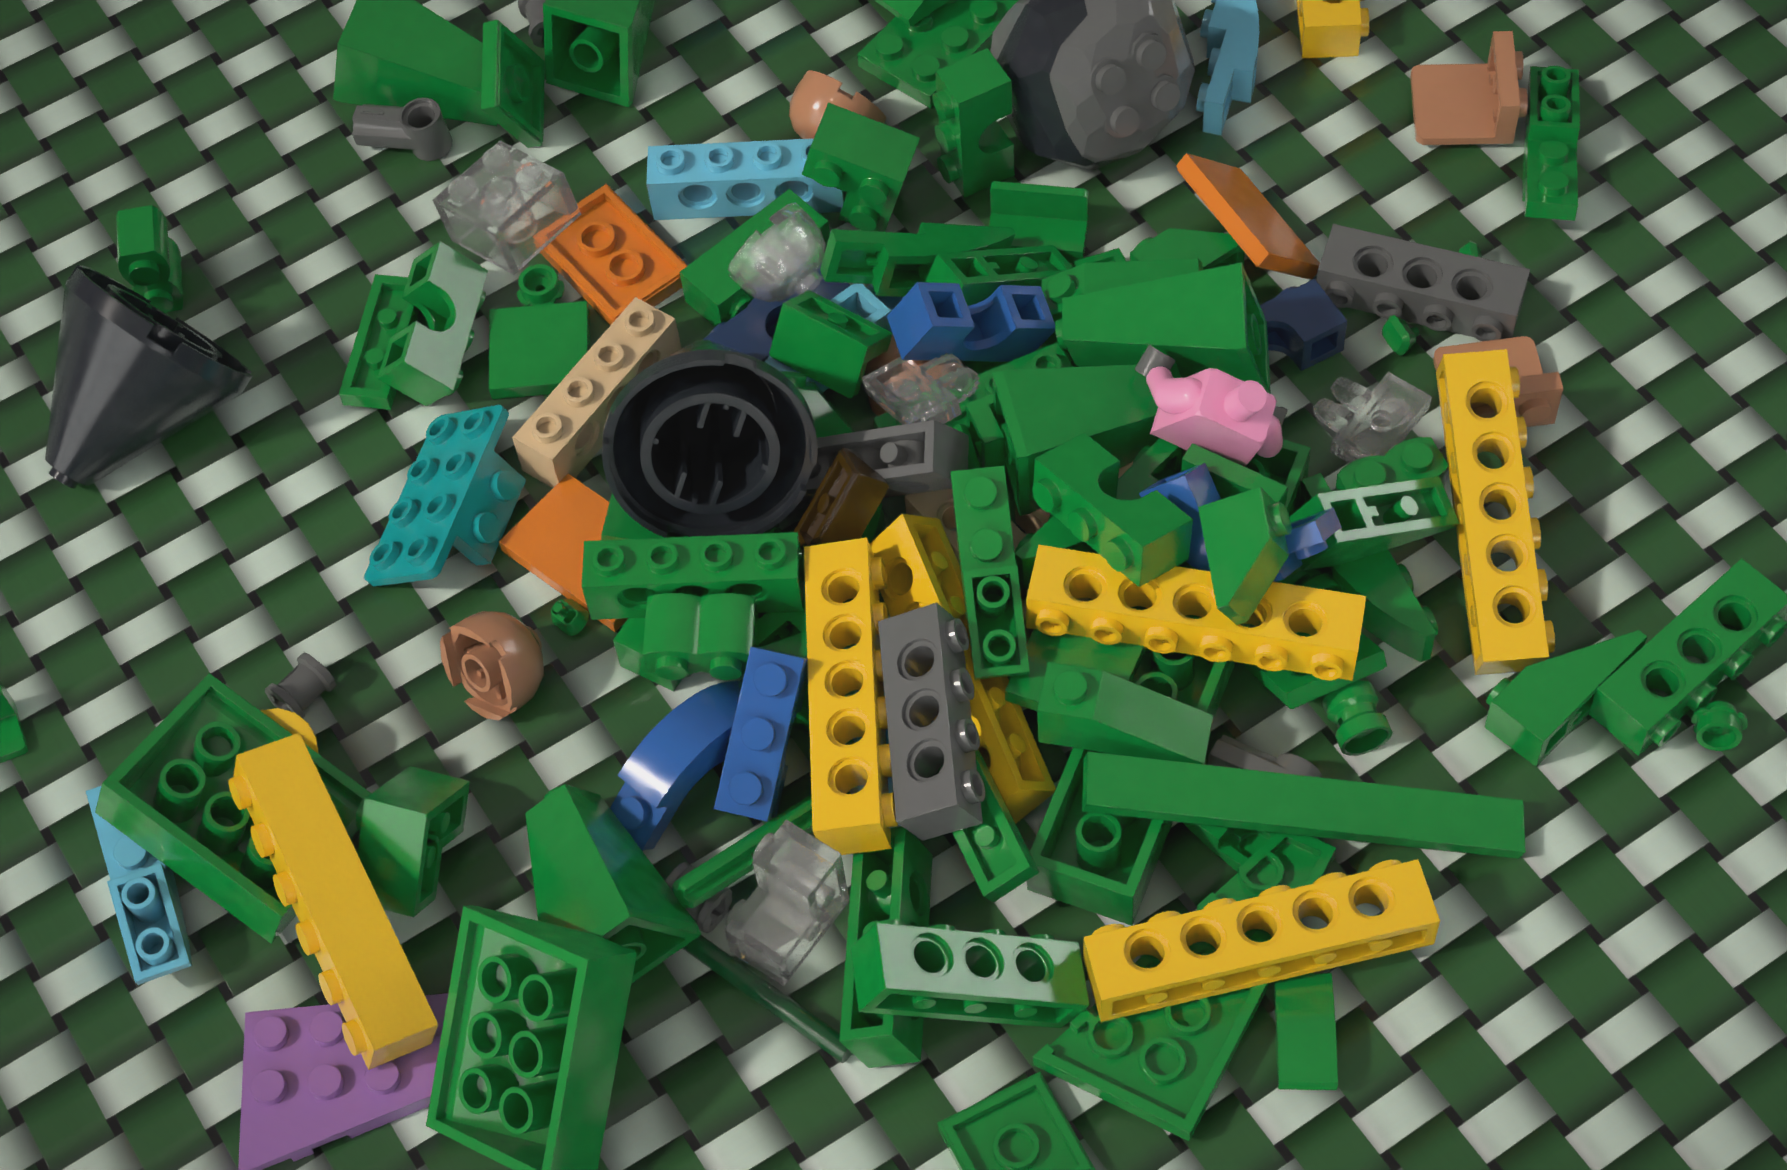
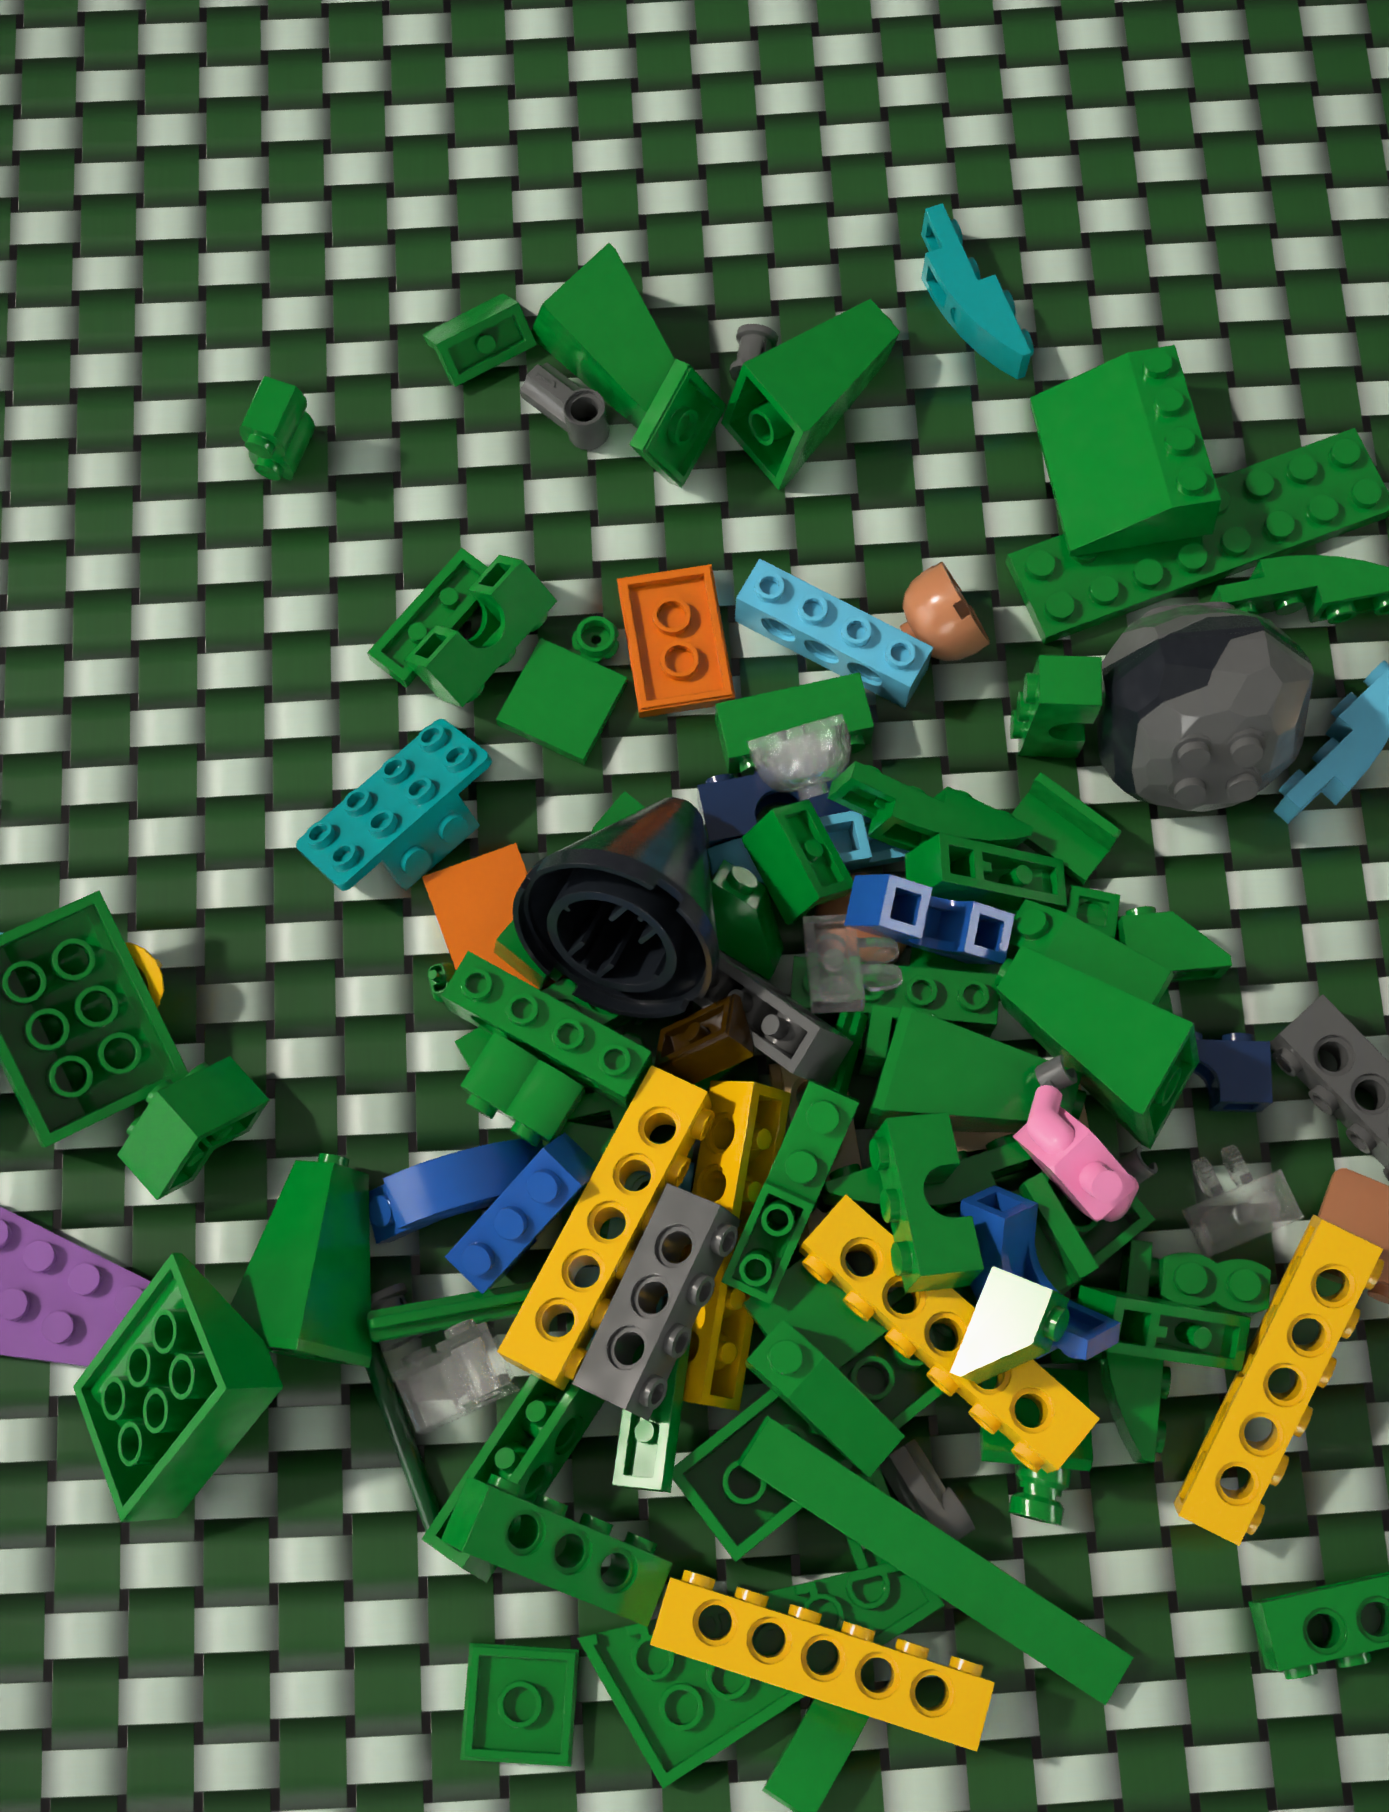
camera: 25 degrees right, 15 degrees up
black cone [45,265,253,489] -> none
yellow brick [228,733,438,1070] -> none
dark grey bush [265,652,337,718] -> none
clear brick [432,141,581,275] -> none
nougat cylinder [440,611,544,721] -> none
tan brick [512,297,681,488] -> none
green brick [802,102,920,232] -> none
orange tile [1176,153,1320,279] -> none
green rock [1381,315,1419,356] -> none
green slope [1485,630,1647,767] -> none
green plate [1691,701,1748,751] -> none
none -> green panel [423,294,537,387]

